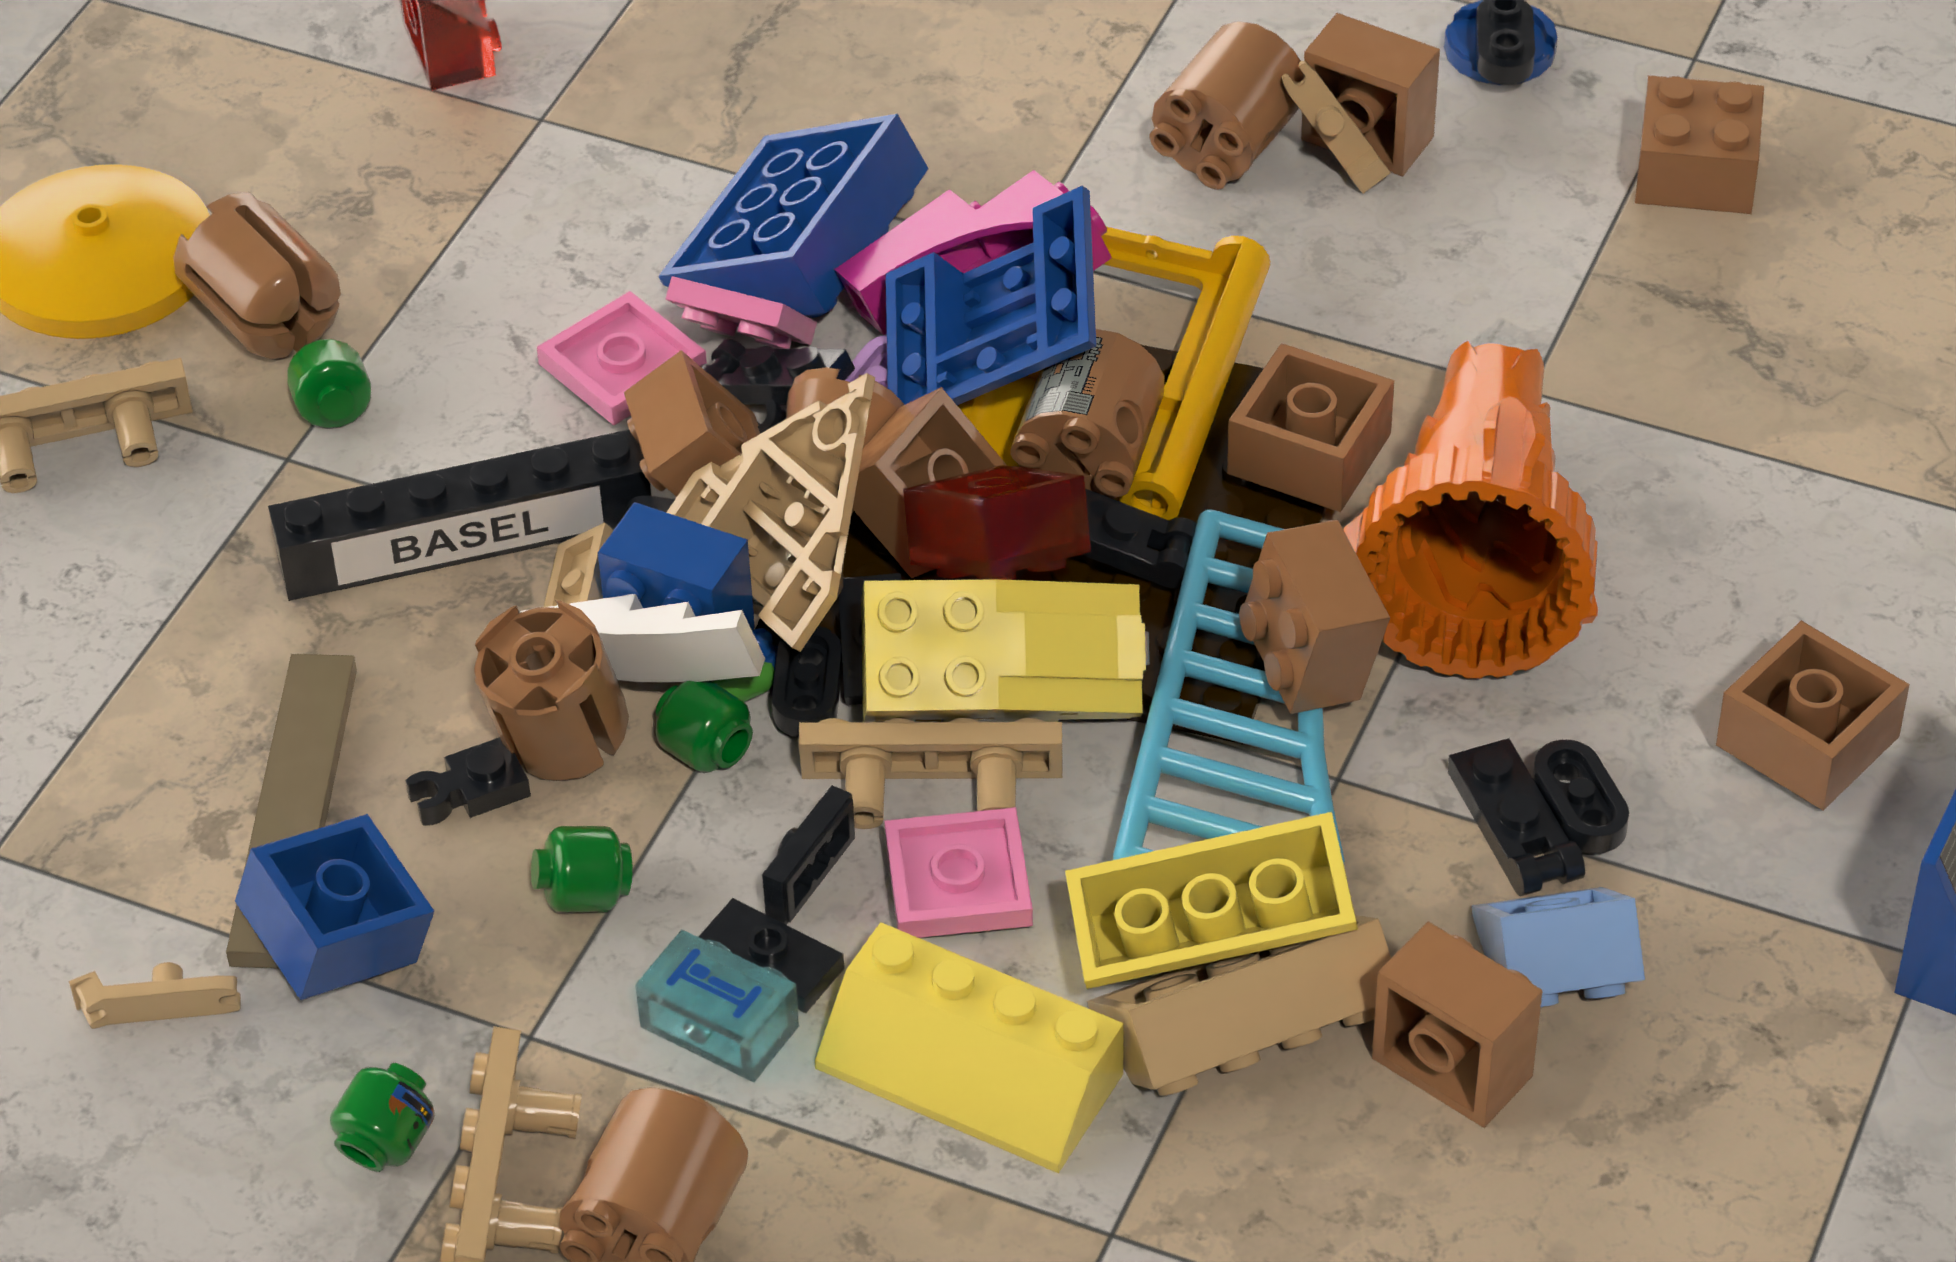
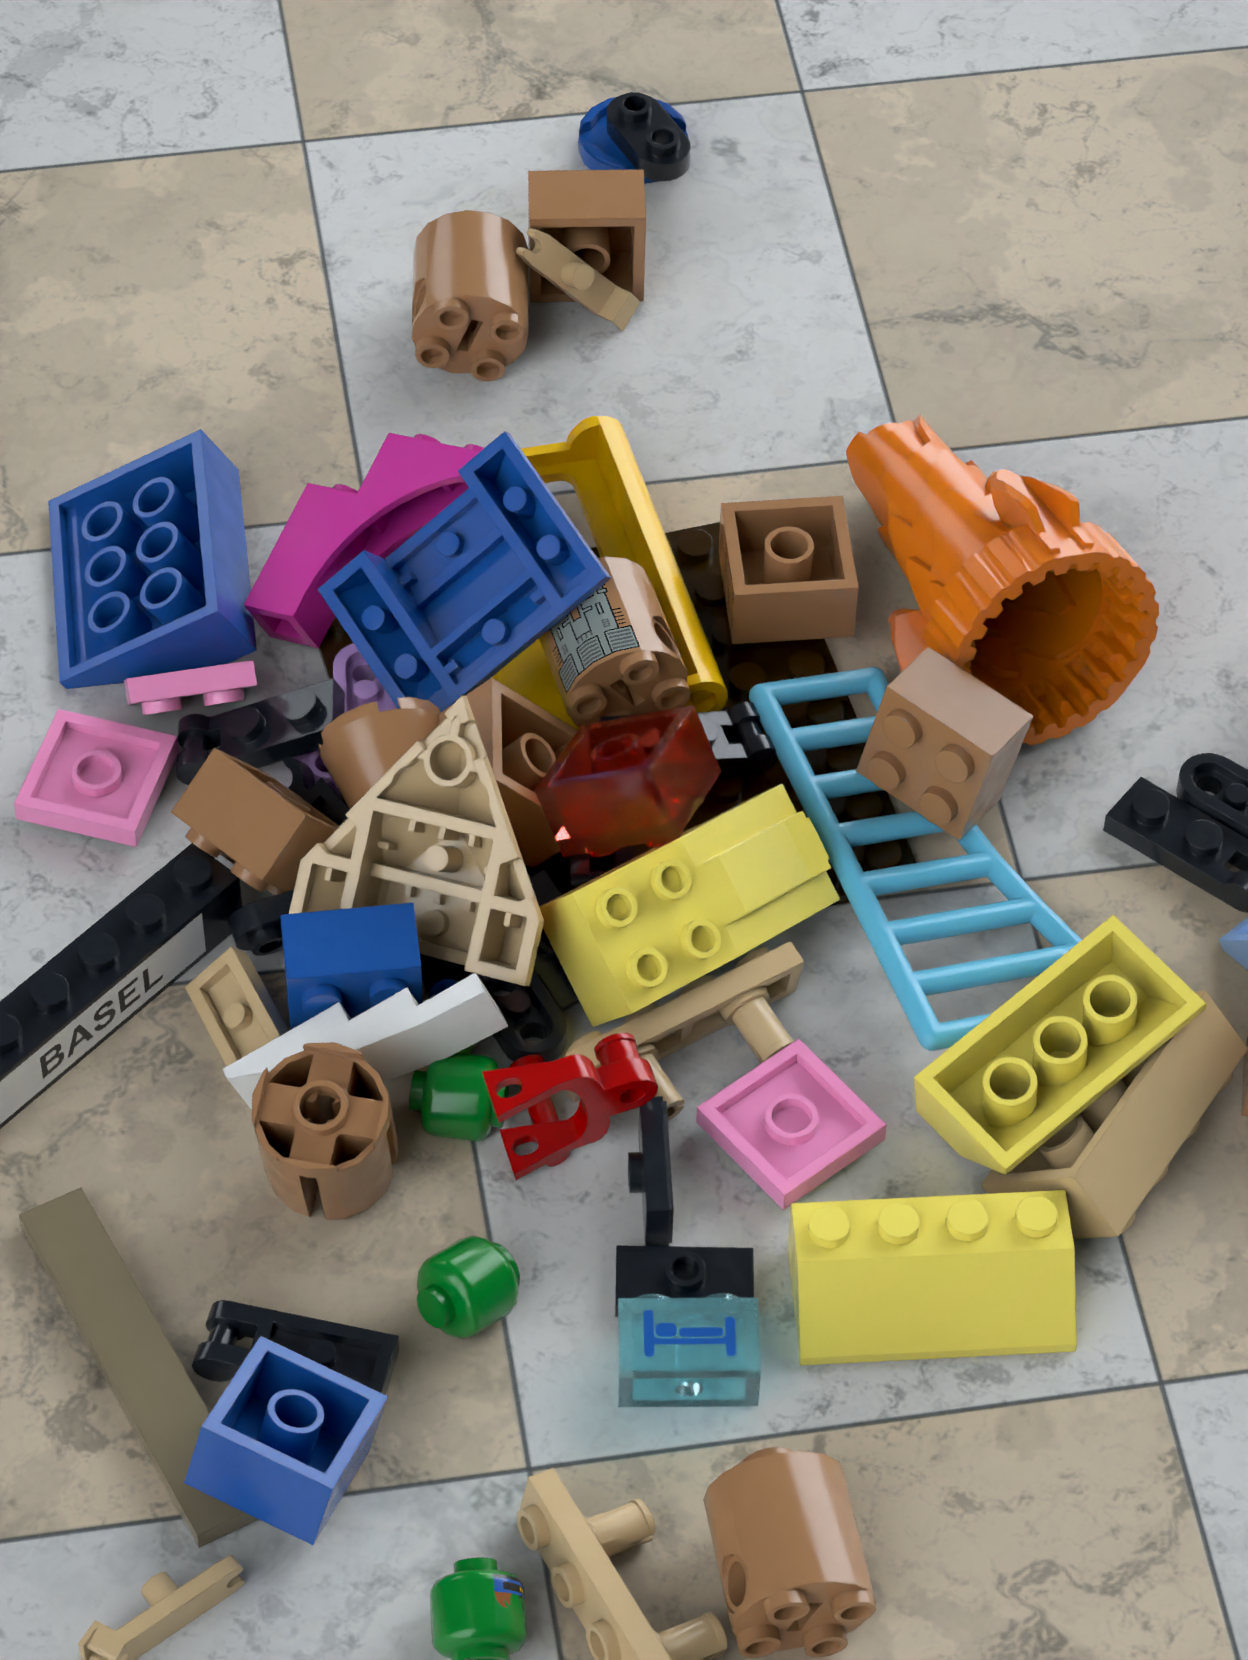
camera: 35 degrees left, 5 degrees up
black plate [405,737,531,826] -> none
medium nougat brick [1635,75,1764,214] -> none
none -> black plate [192,1300,399,1395]
none -> red piece [482,1033,658,1180]

